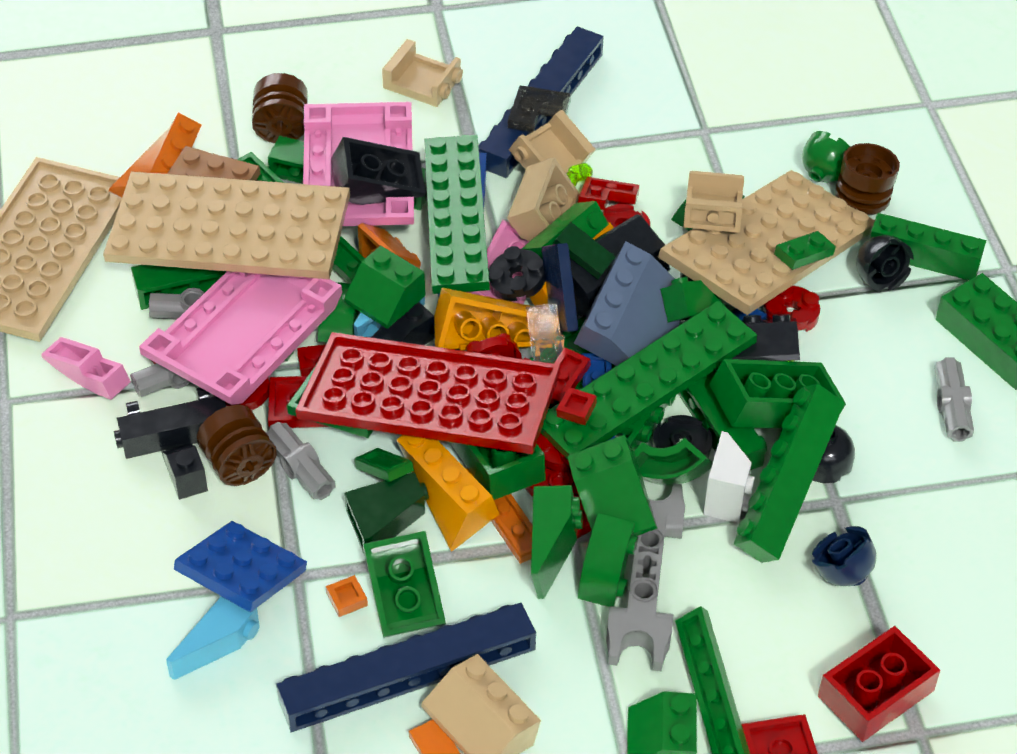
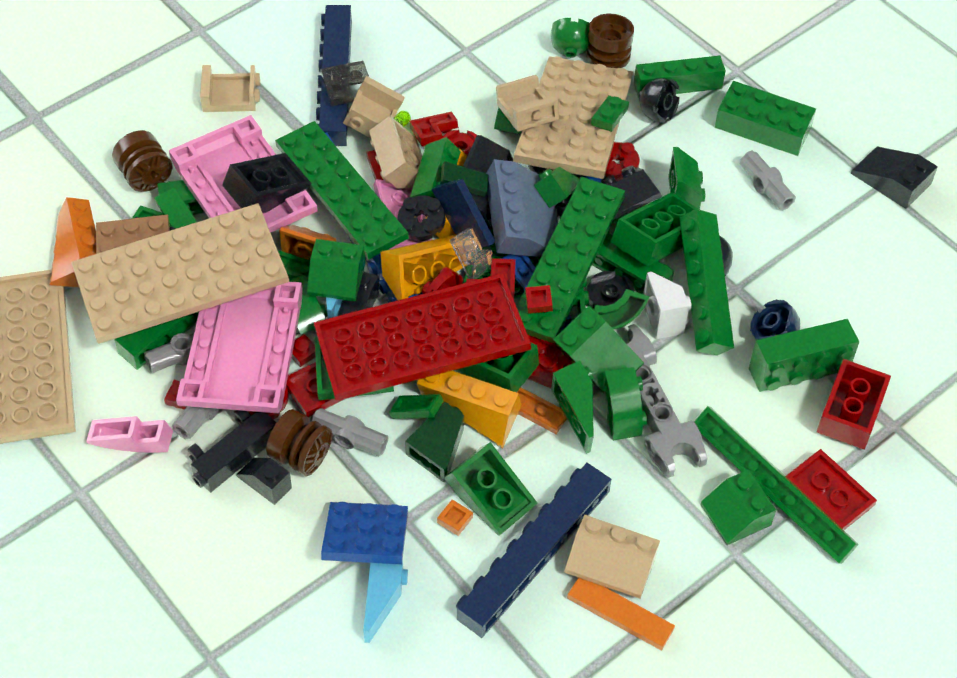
camera: 30 degrees left, 5 degrees up
none -> green tile [154,187,197,228]
none -> green slope [668,147,705,210]
none -> green brick [748,318,860,392]

